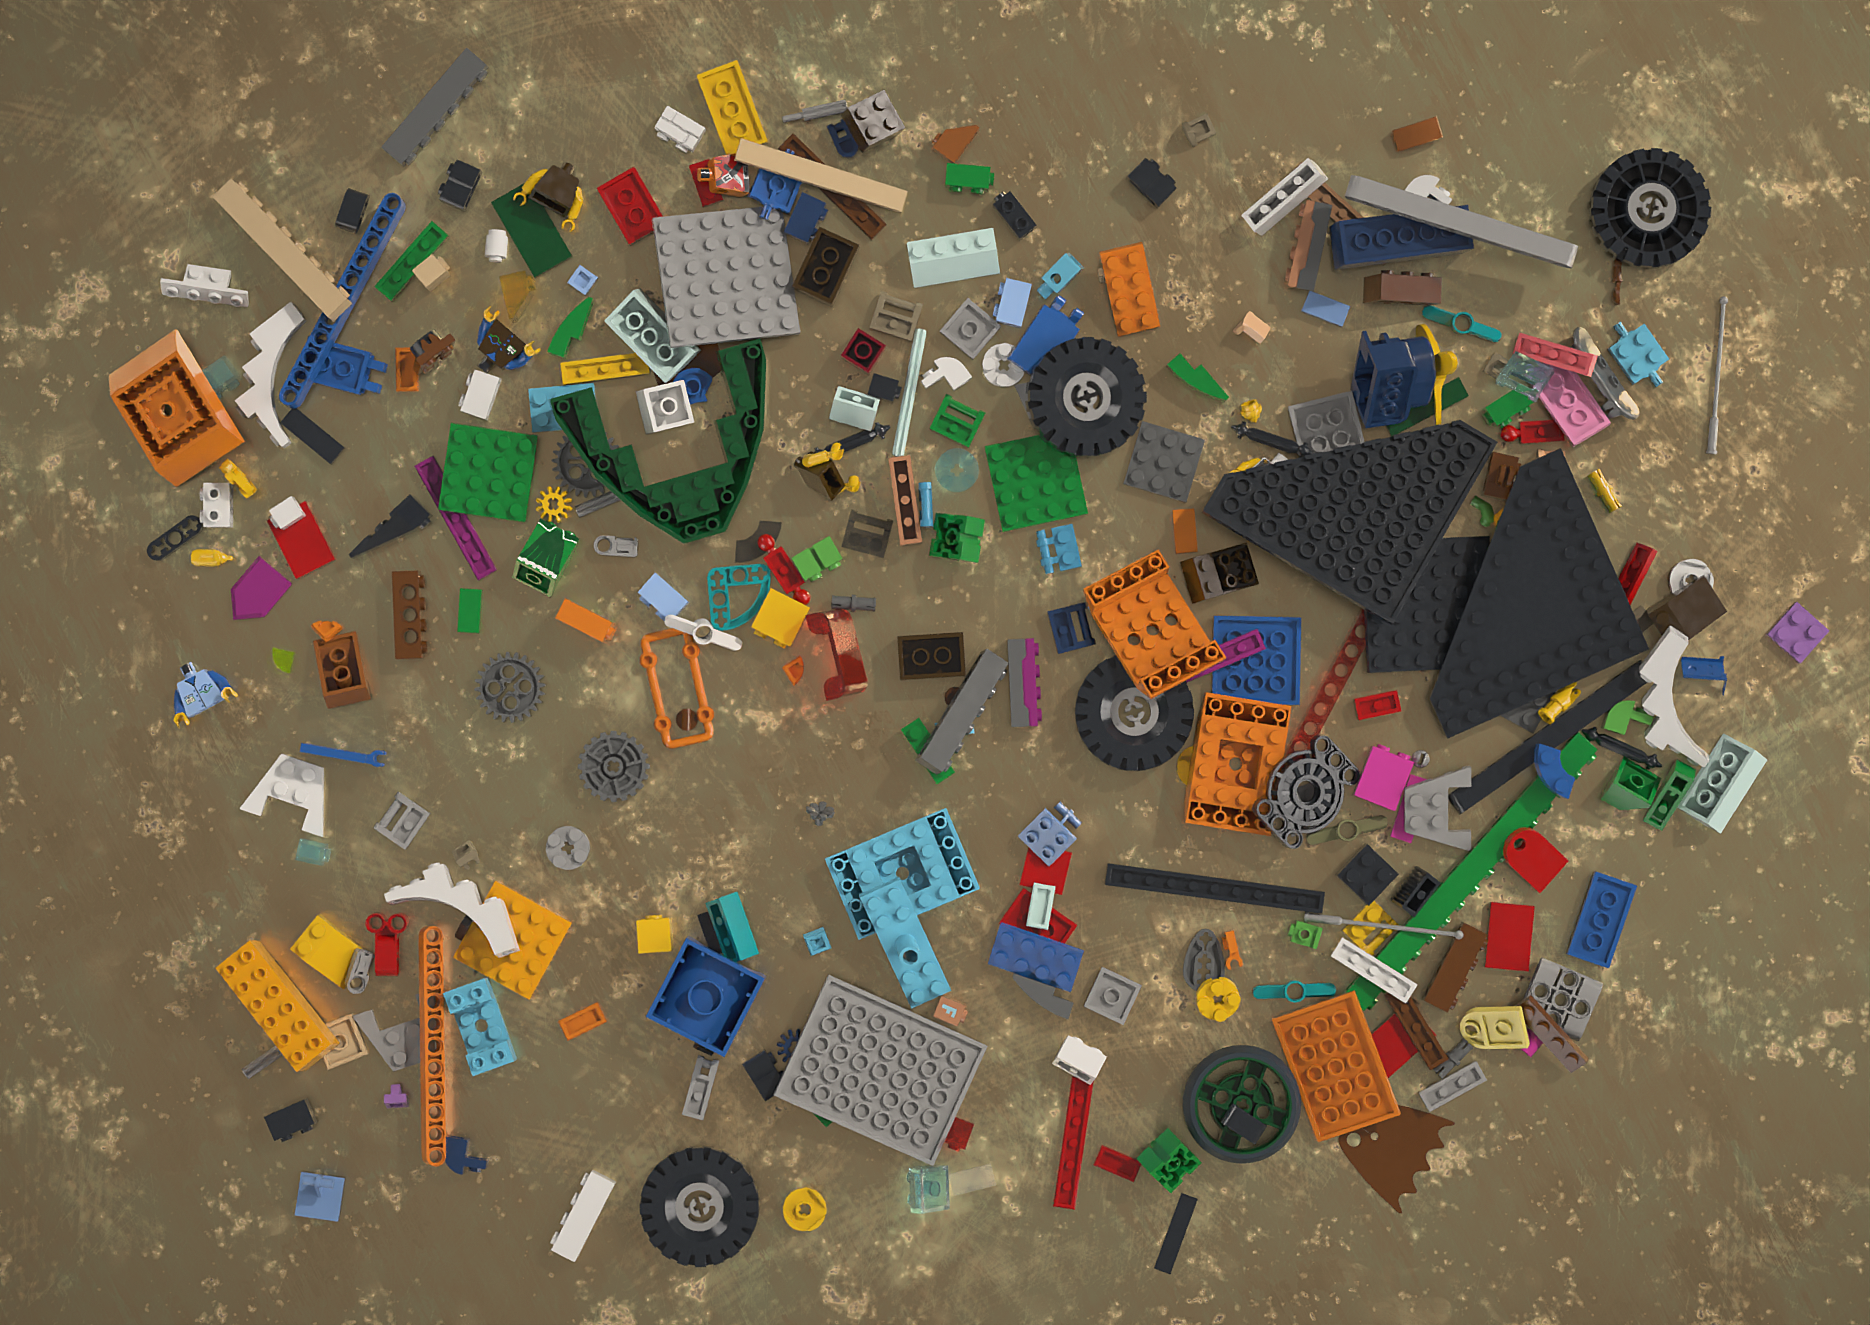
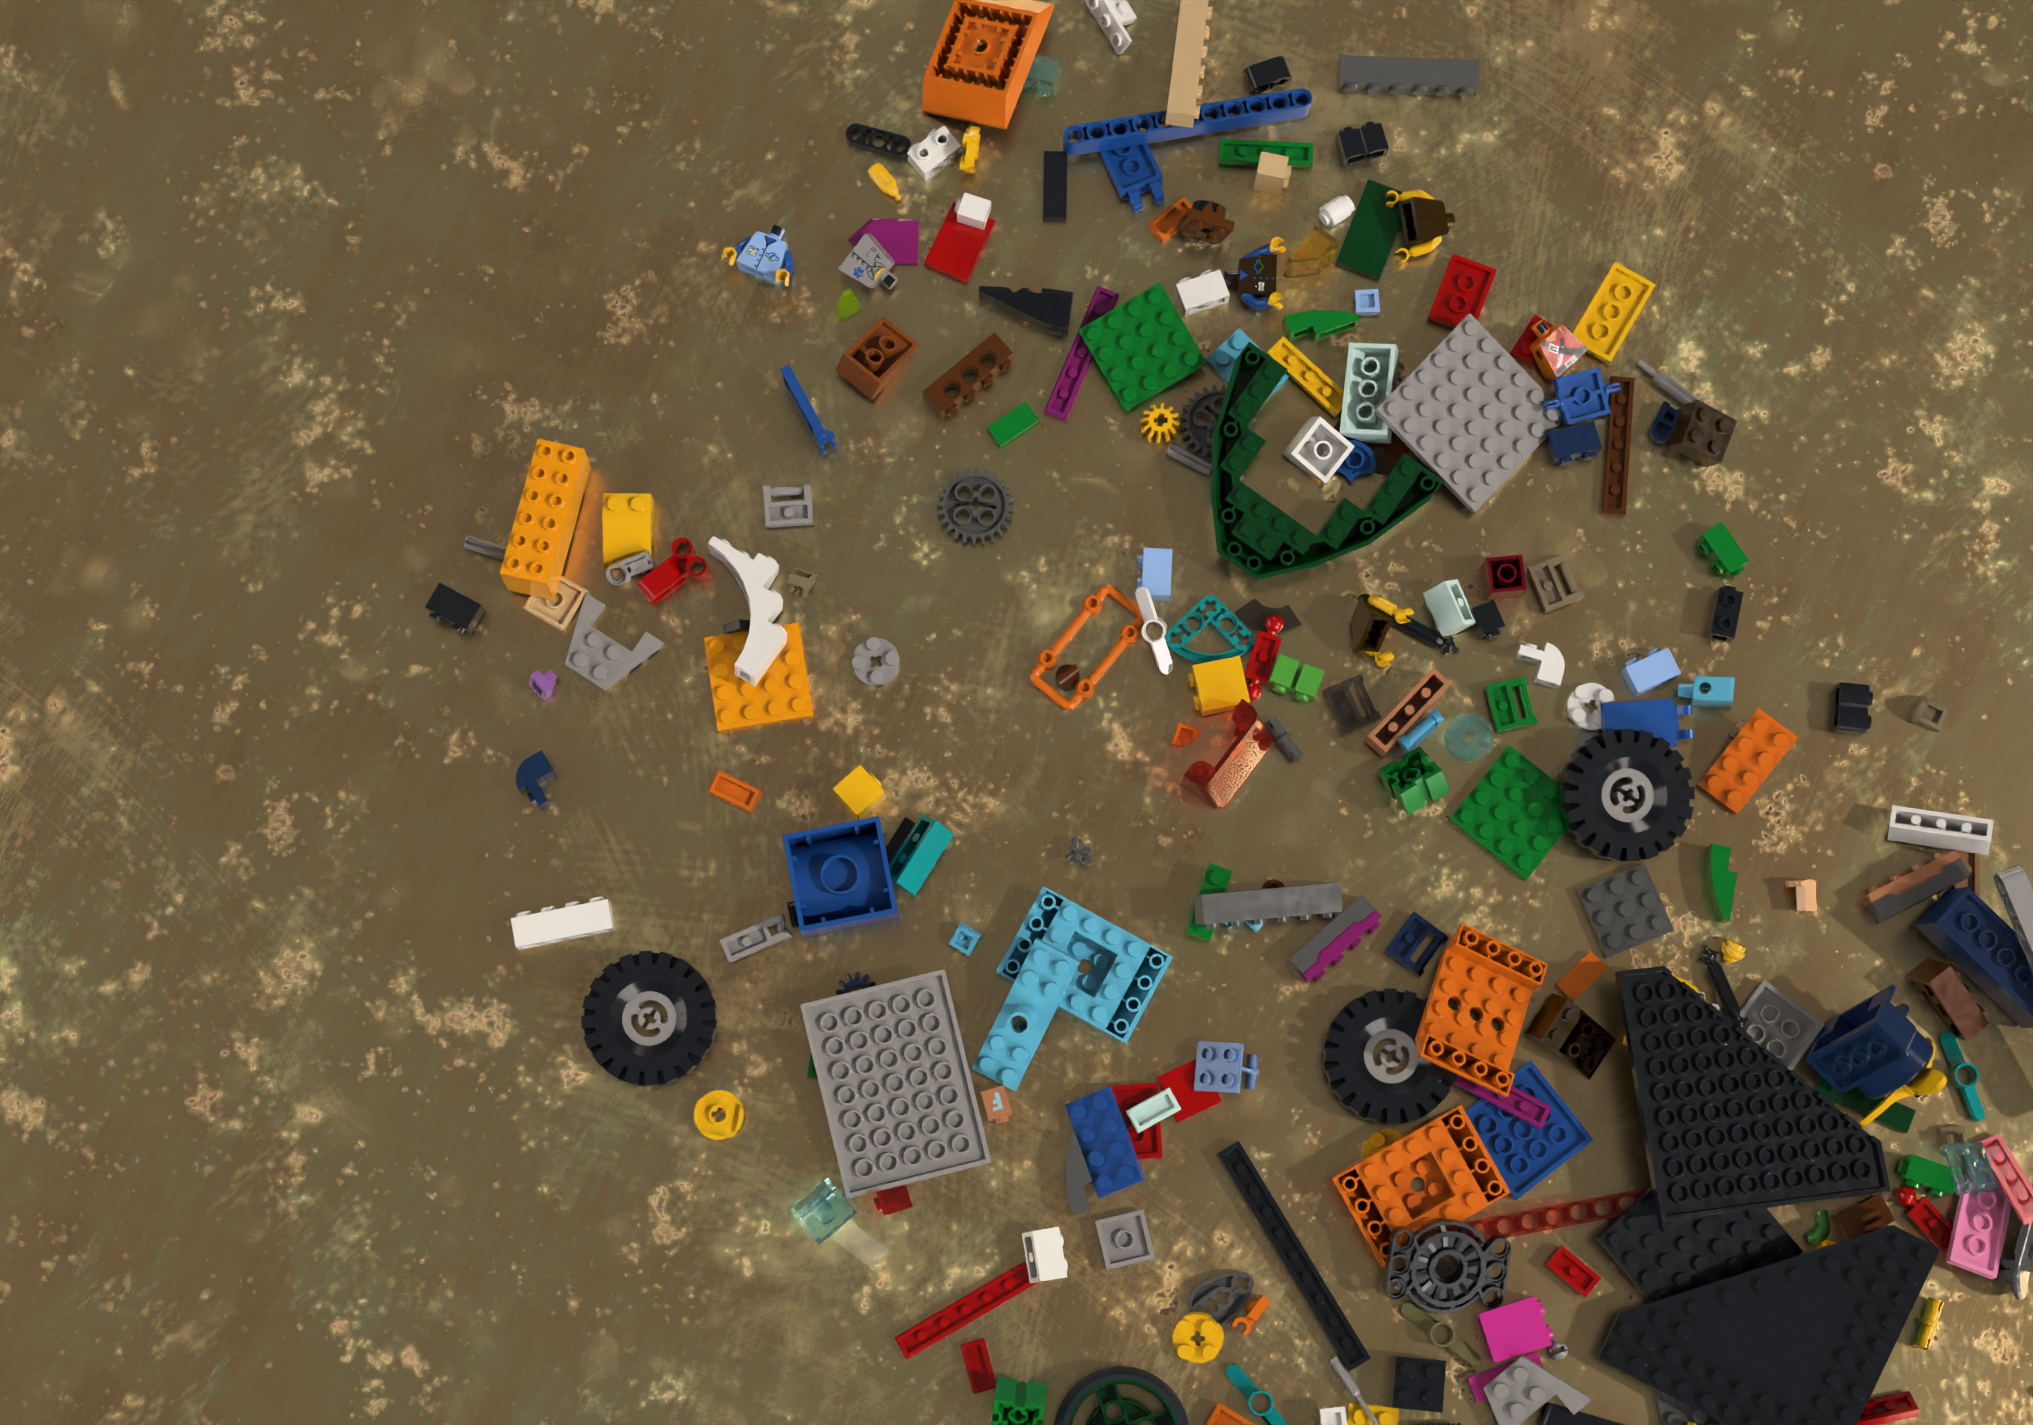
camera: 50 degrees right, 10 degrees down
white arch [235,302,307,448] -> none
white wing [240,754,324,837] -> none
clear light blue brick [295,838,331,865] -> none
medium blue plate [295,1172,345,1222] -> none
orange tile [311,621,342,643] -> none
orange beam [419,926,446,1167] -> none
medium azure plate [443,977,517,1076] -> none
slope [512,518,579,598] -> none
orange brick [555,598,616,643] -> none
dark grey piece [578,731,650,802] -> none
light grey piece [594,535,638,557] -> none
white brick [654,106,706,153] -> none
tan tile [734,138,907,213] -> none
black brick [742,1049,784,1102] -> none
dark brown brick [792,227,860,307] -> none
light aqua axle [892,329,926,457] -> none
dark brown brick [897,632,966,681] -> none
light aqua slope [907,228,1000,288] -> none
dark orange slope [932,125,980,164] -> none
light grey plate [940,298,1001,360] -> none
dark azure plate [1036,524,1082,574] -> none
bright green brick [1287,920,1323,949] -> none
medium blue tile [1301,291,1350,327] -> none
none -> light grey torso [838,233,898,290]

